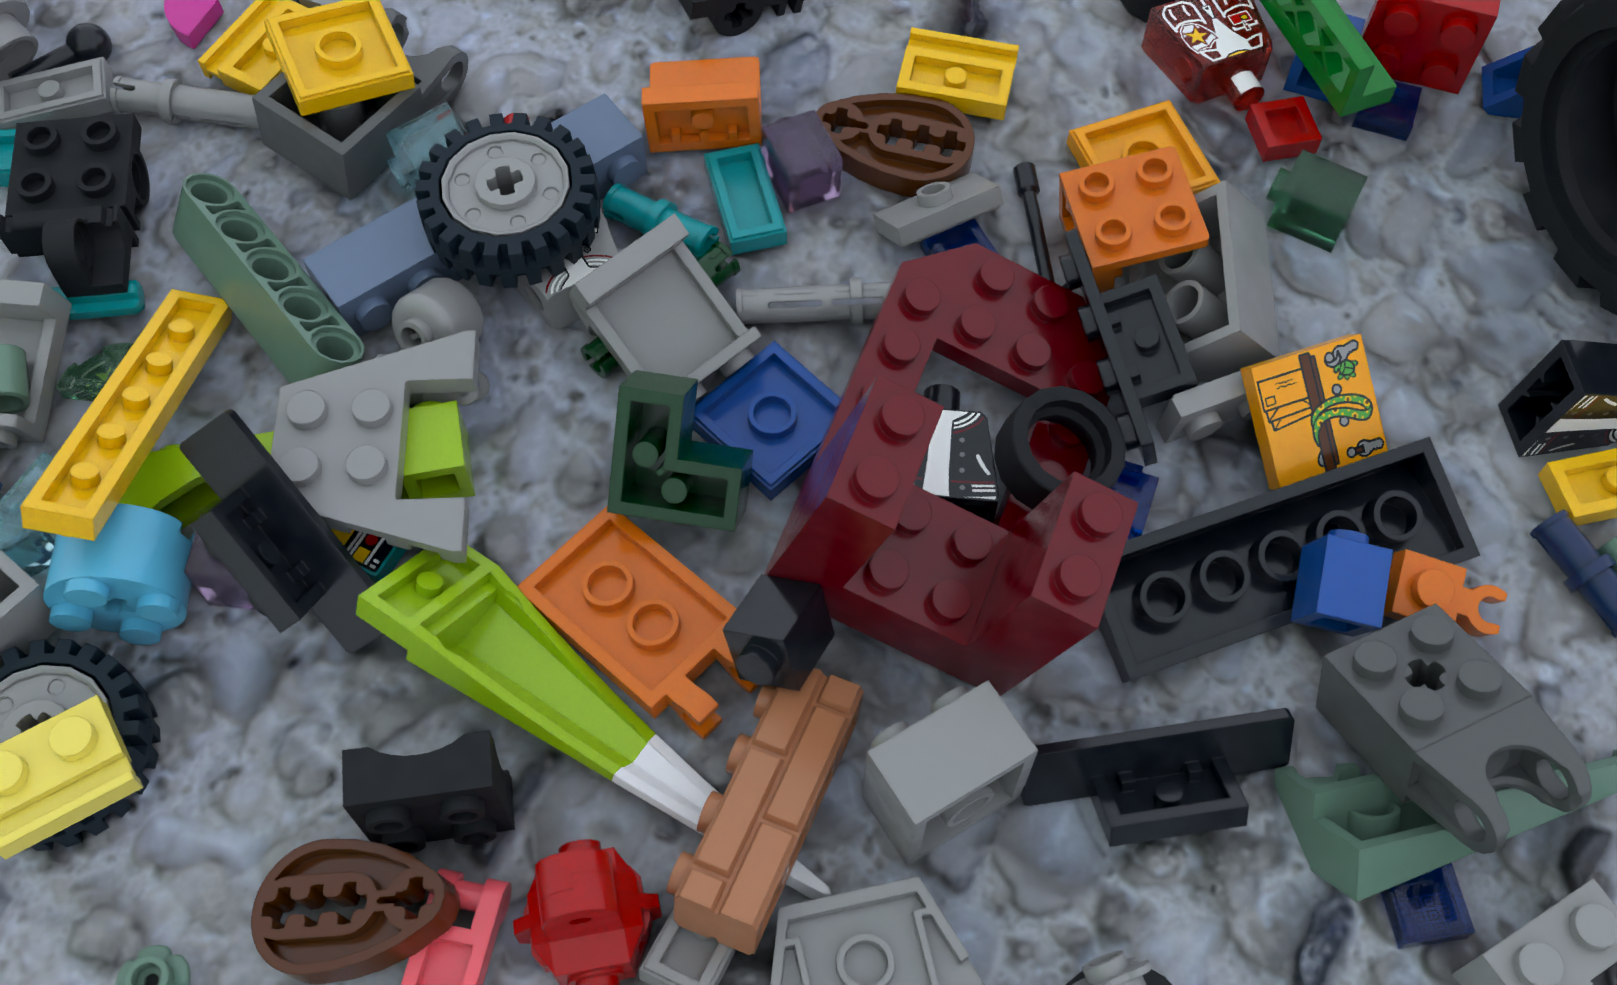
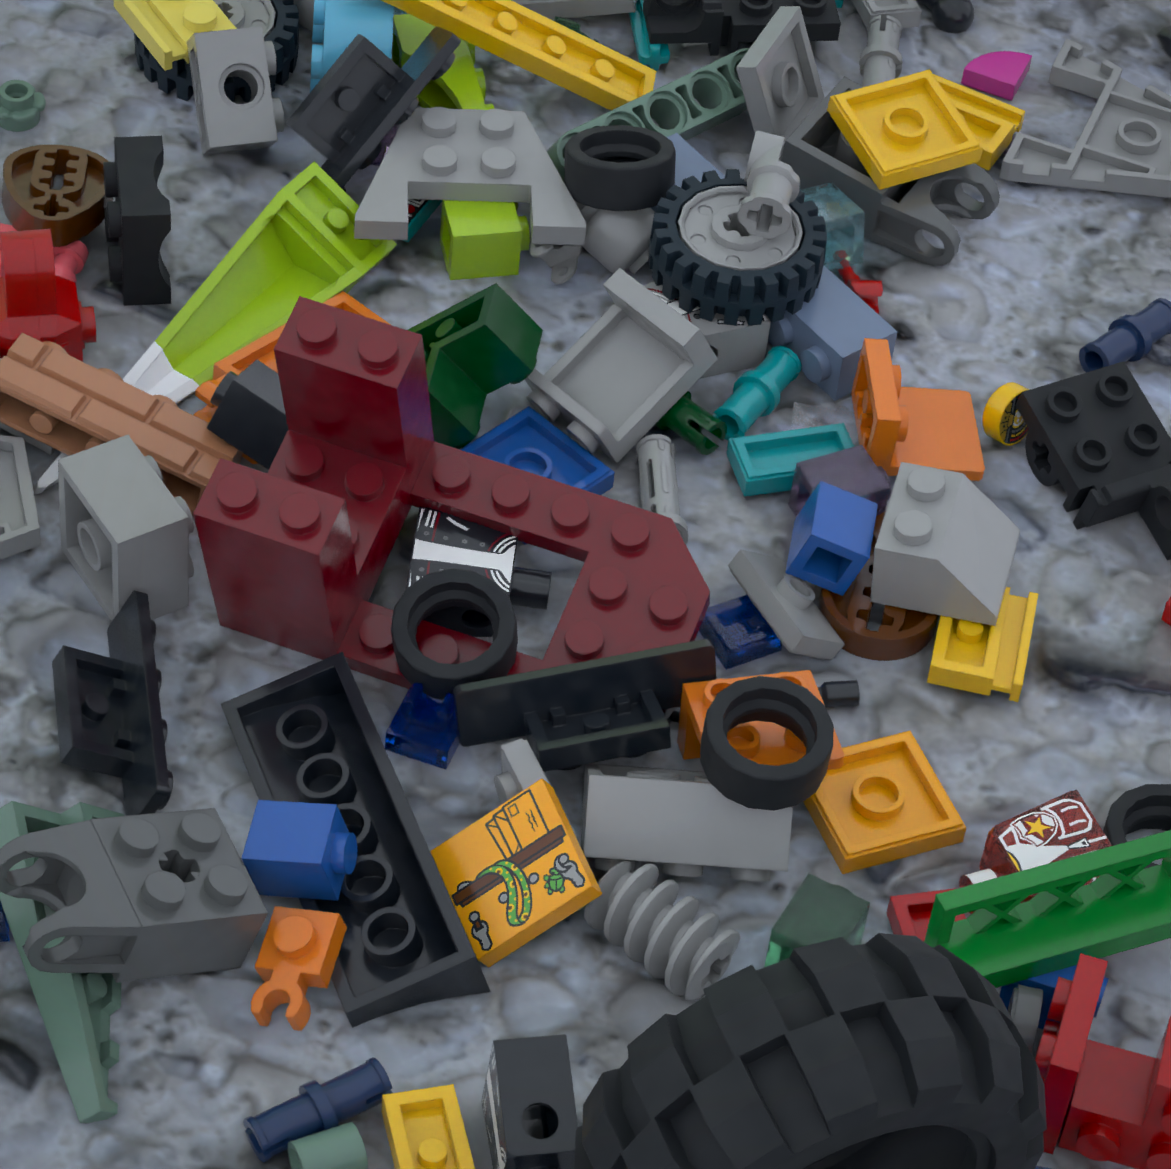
camera: 85 degrees right, 15 degrees down
none -> light grey brick [187,26,284,155]
none -> black tyre [564,125,676,211]
none -> light grey piece [584,861,740,1002]
none -> black tyre [700,676,834,811]
none -> light grey tile [736,6,825,161]
none -> light grey connector [738,130,800,239]
none -> blue brick [785,481,878,596]
none -> light grey slope [870,462,1020,626]
none -> yellow tile [982,382,1030,446]
none -> dark grey tile [1008,984,1043,1054]

